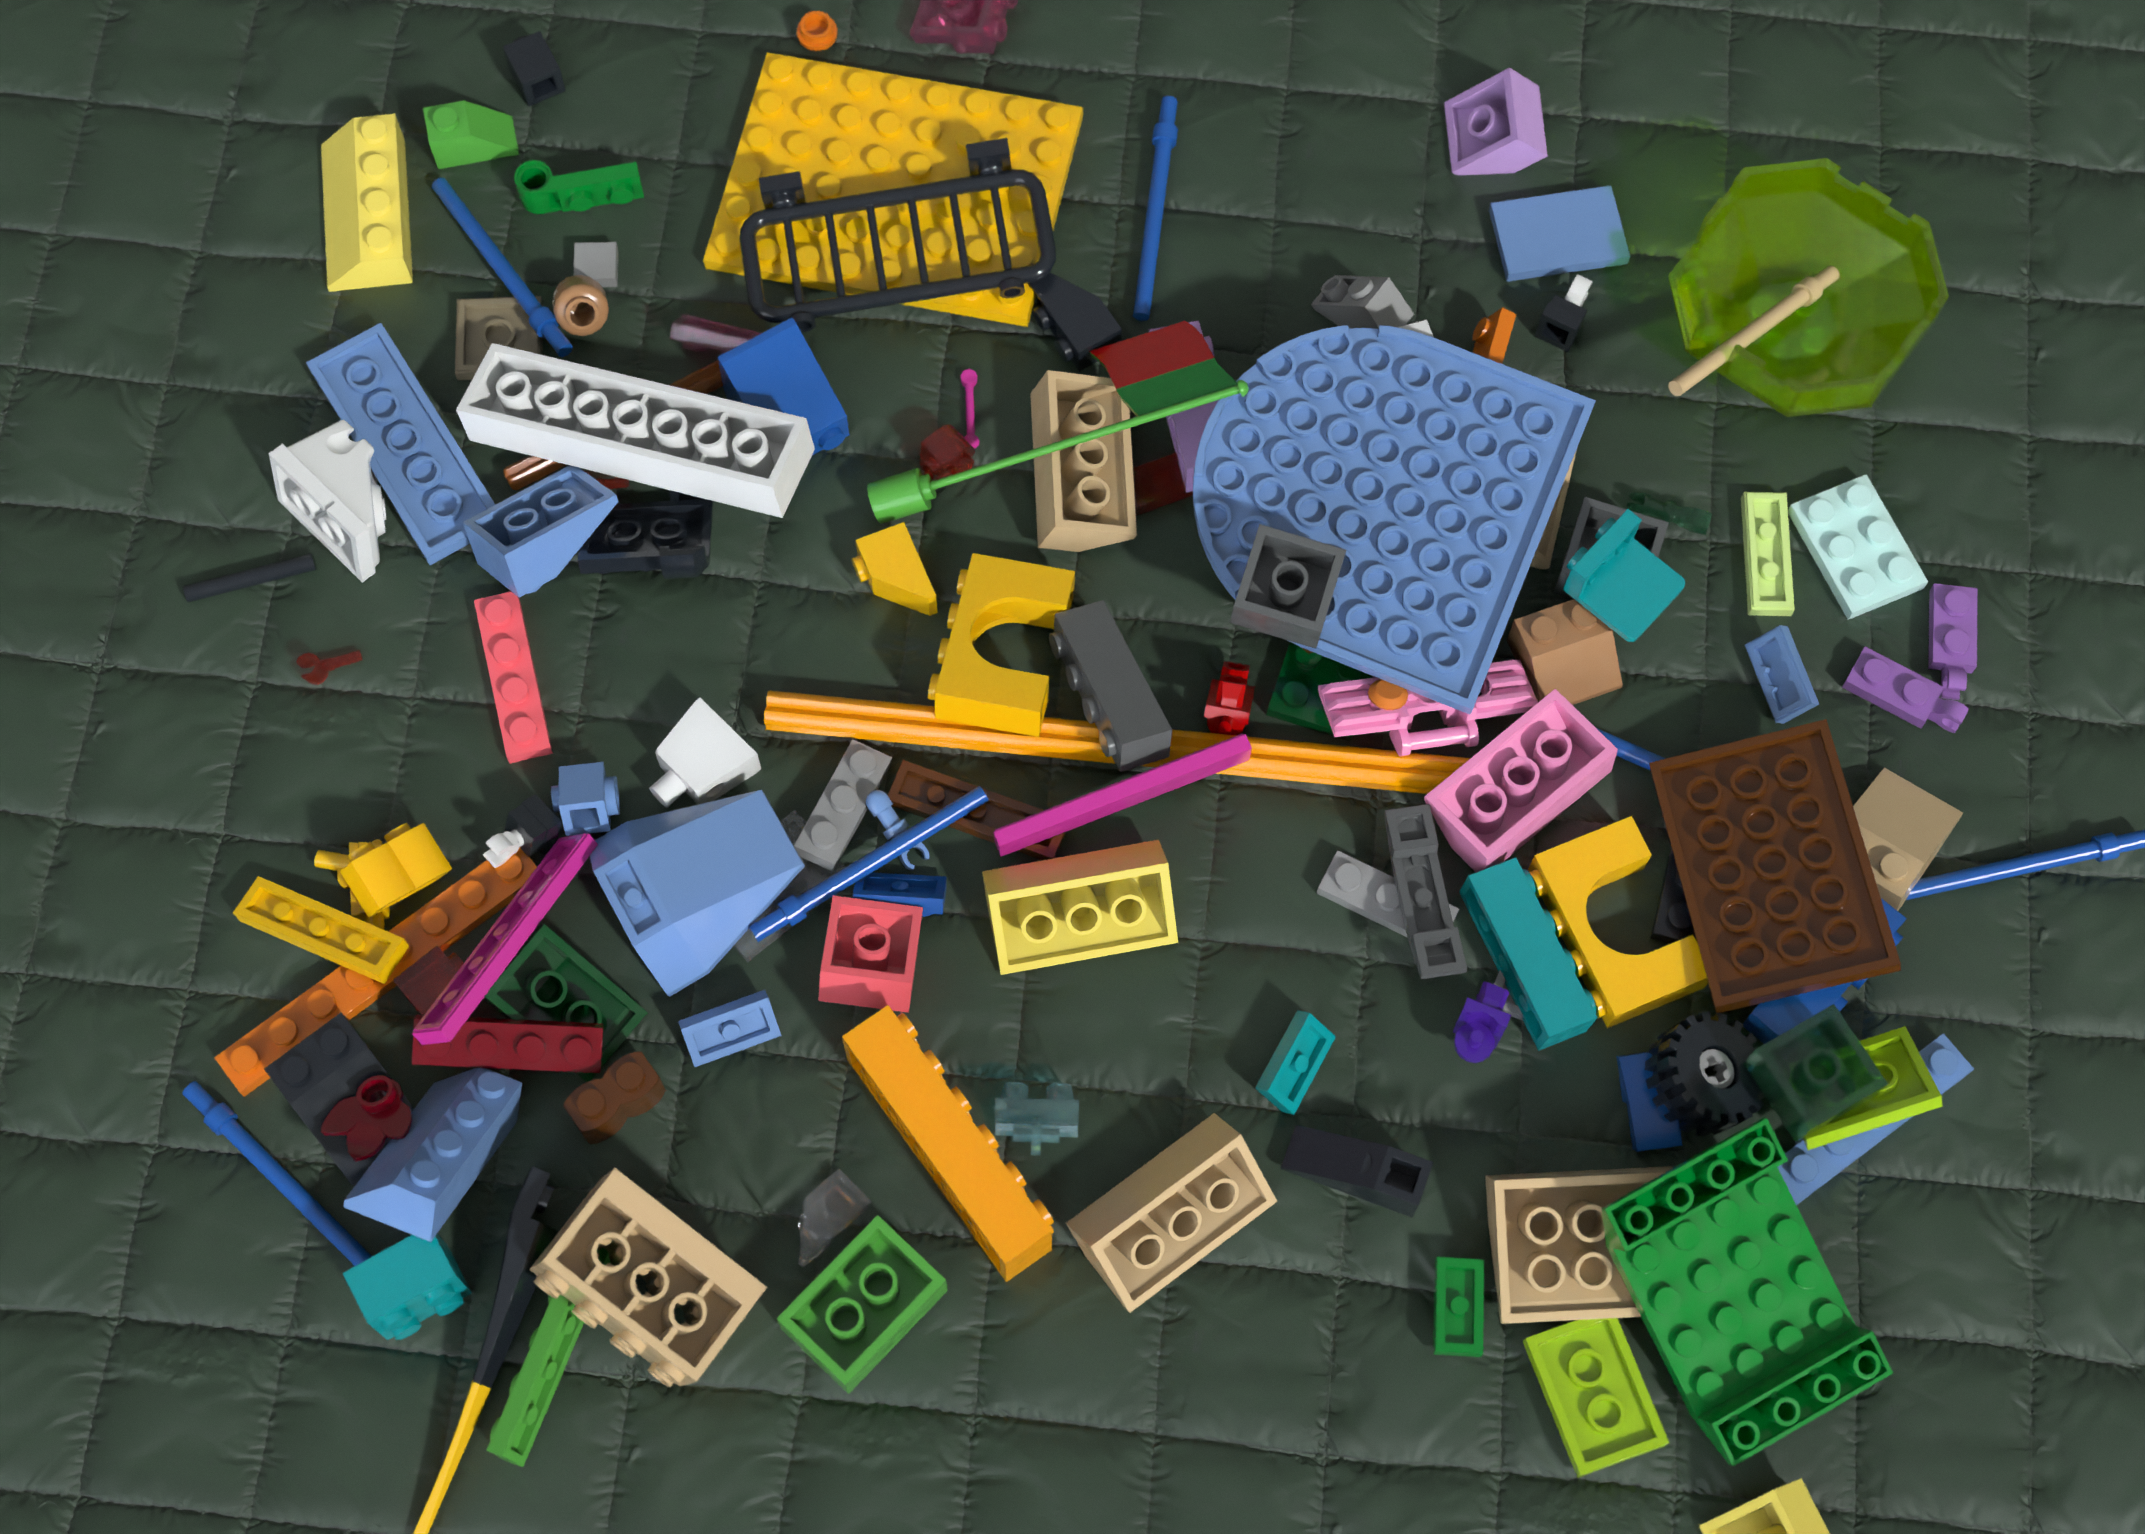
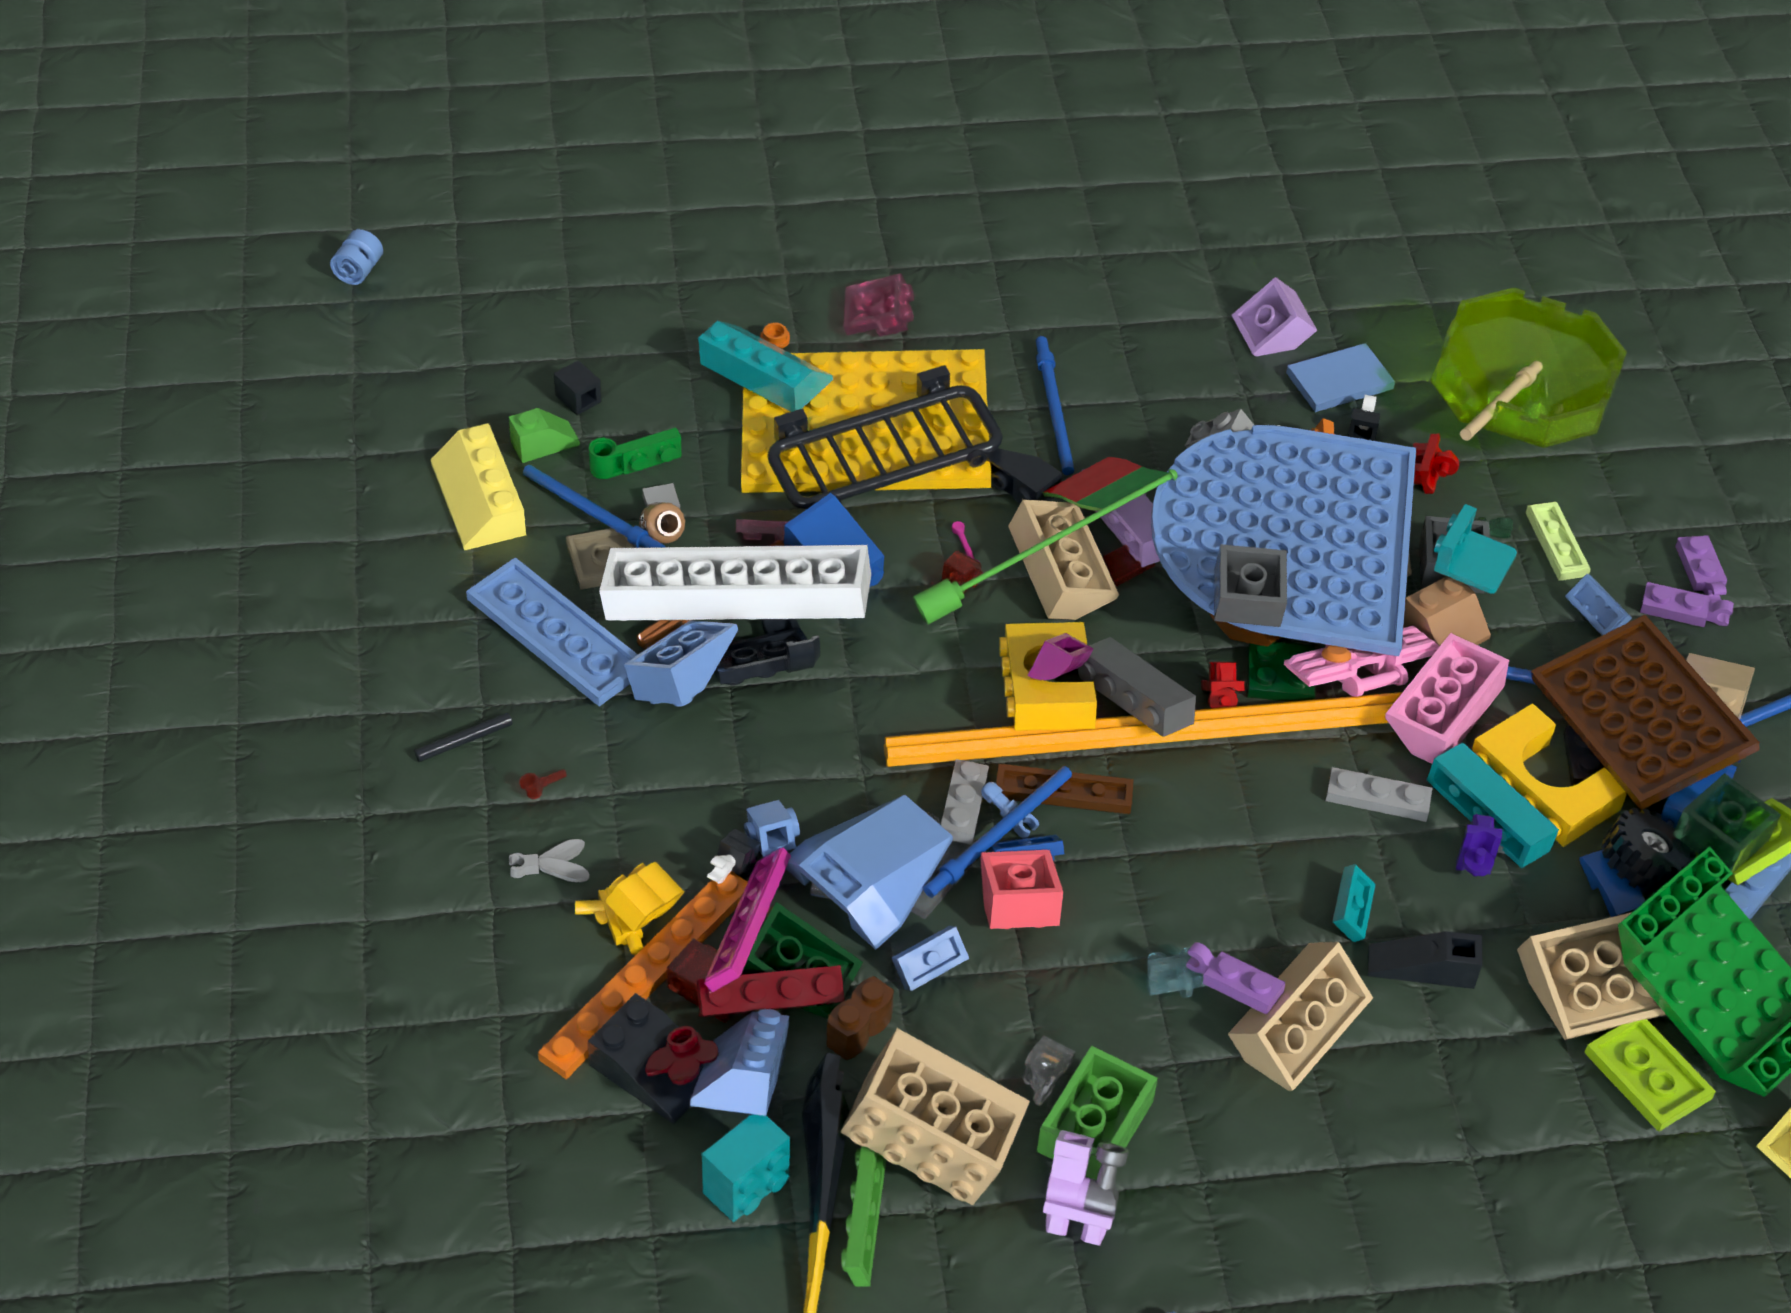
camera: 15 degrees left, 20 degrees down
blue bar [182,1081,373,1266] -> none
yellow plate [233,876,409,984] -> none
white piece [269,420,386,583] -> none
coral plate [474,592,553,764] -> none
white torso [649,697,761,807] -> none
light orange brick [842,1005,1054,1282] -> none
yellow slope [852,522,938,616] -> none
light yellow slope [982,840,1178,975] -> none
dark pink tile [994,734,1252,857] -> none
dark grey slope [1384,804,1467,979] -> none
green plate [1433,1257,1484,1357] -> none
light aqua plate [1788,474,1928,620] -> none
none -> light grey piece [509,839,590,882]
none -> teal slope [698,321,833,412]
none -> magenta brick [1028,633,1094,680]
none -> lavender hips [1043,1130,1128,1245]
none -> medium lavender plate [1186,942,1285,1015]
none -> red hips [1413,434,1460,494]

